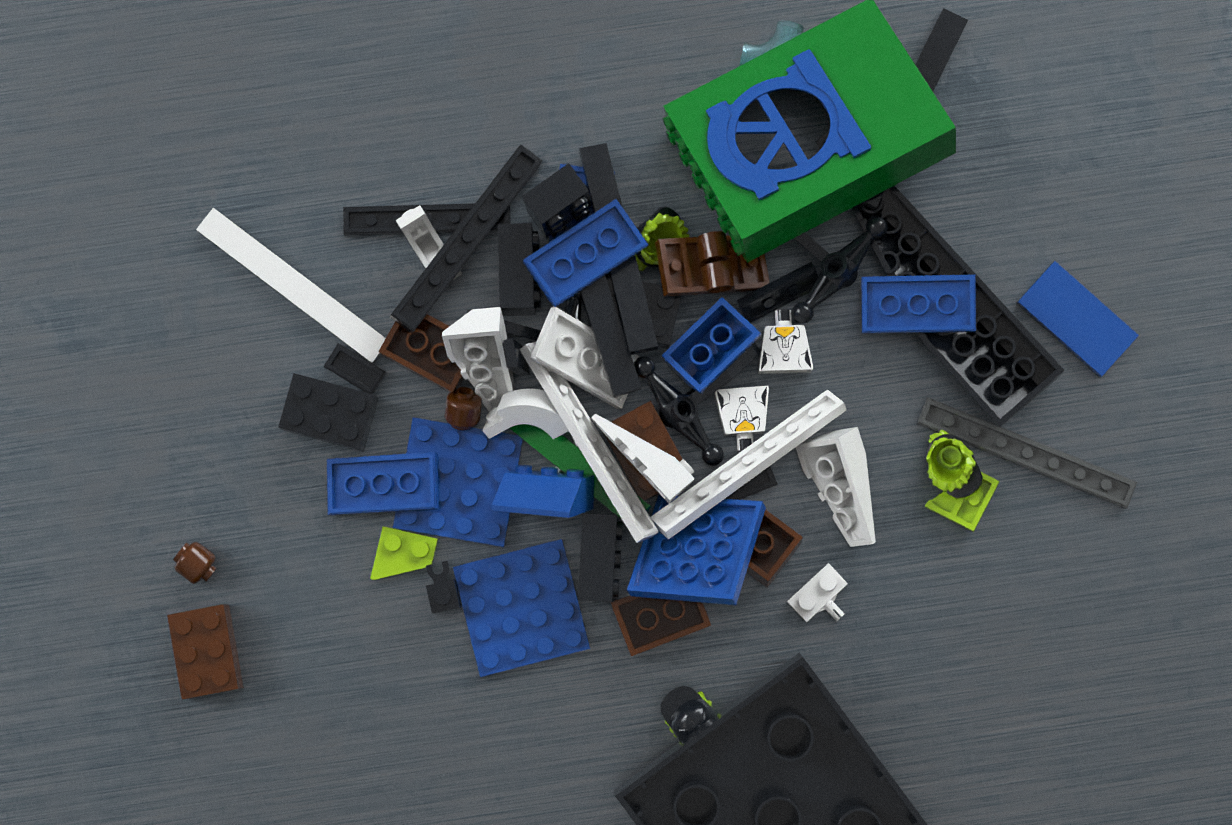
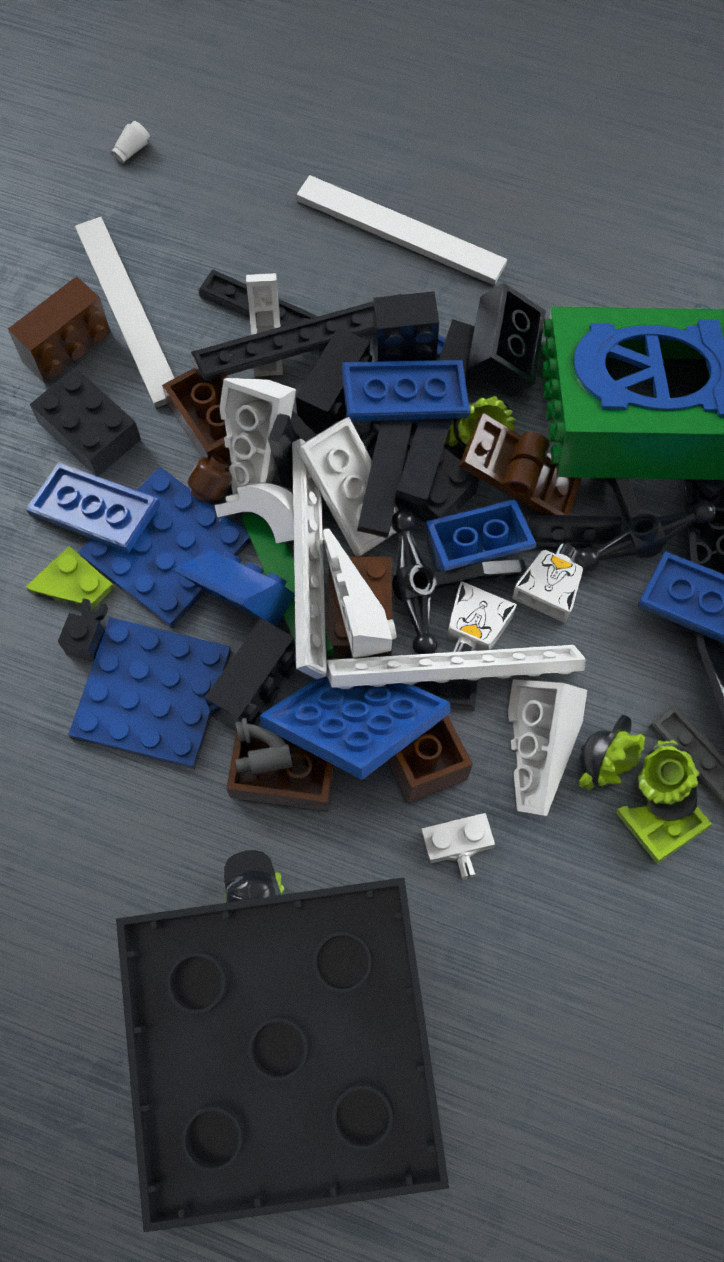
camera: 25 degrees right, 15 degrees down
black tile [323,343,387,394] -> none
none -> reddish brown brick [8,276,111,383]
none -> white cone [111,121,150,163]
none -> dark grey plant [235,718,293,775]
none -> white tile [297,175,507,285]
none -> black brick [467,282,546,396]
none -> hair [579,715,645,791]

